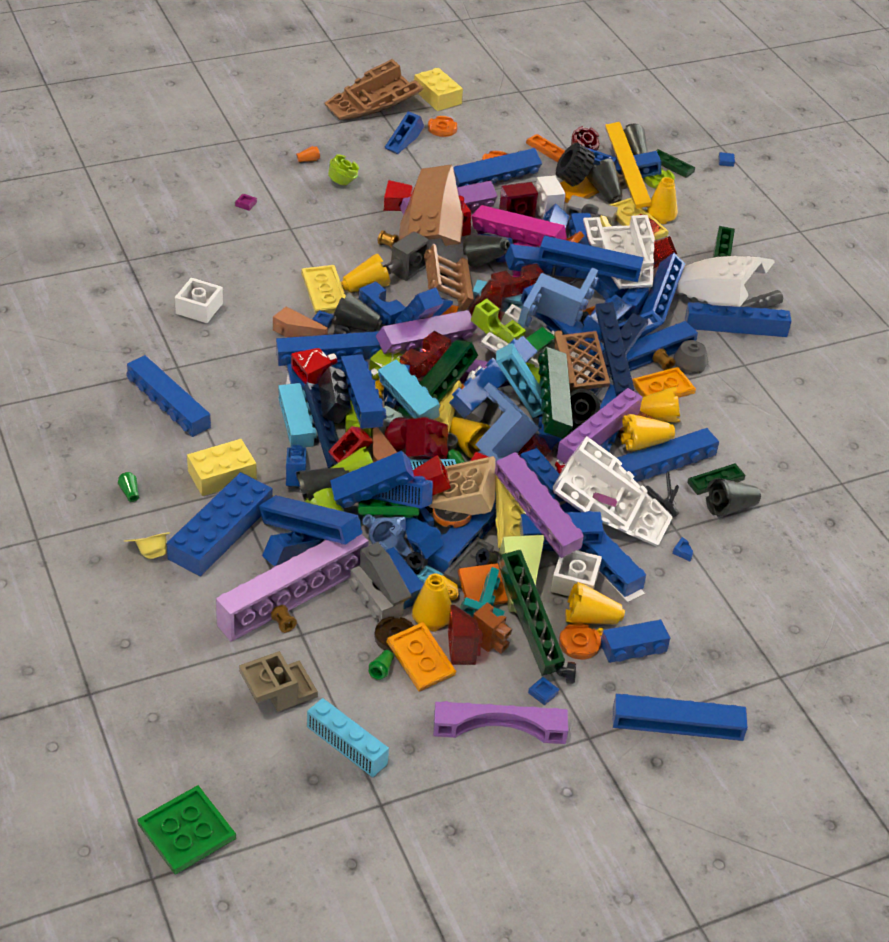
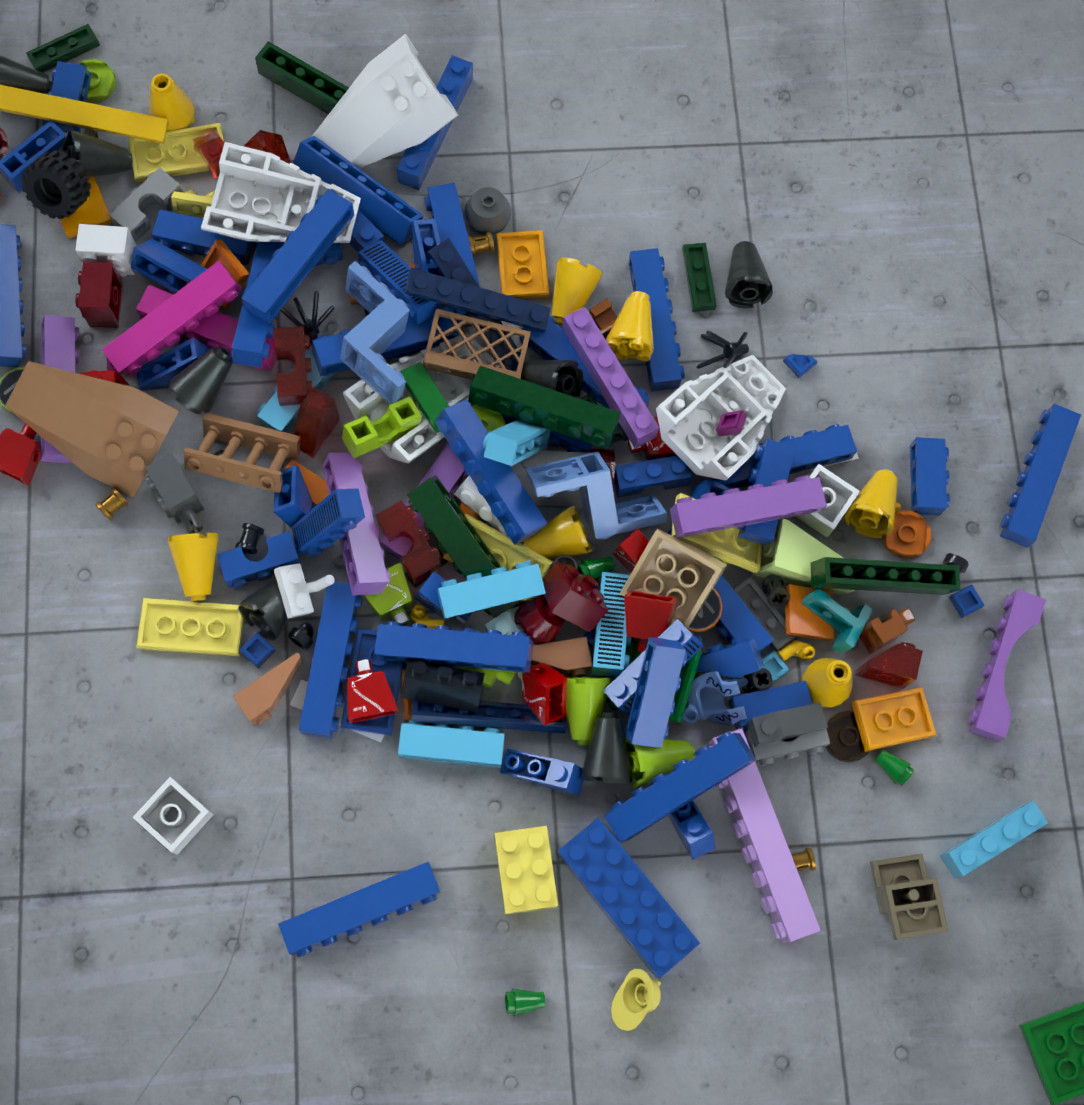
camera: 75 degrees left, 30 degrees up
none -> black bush [235,523,264,554]
none -> white plate [274,563,335,619]

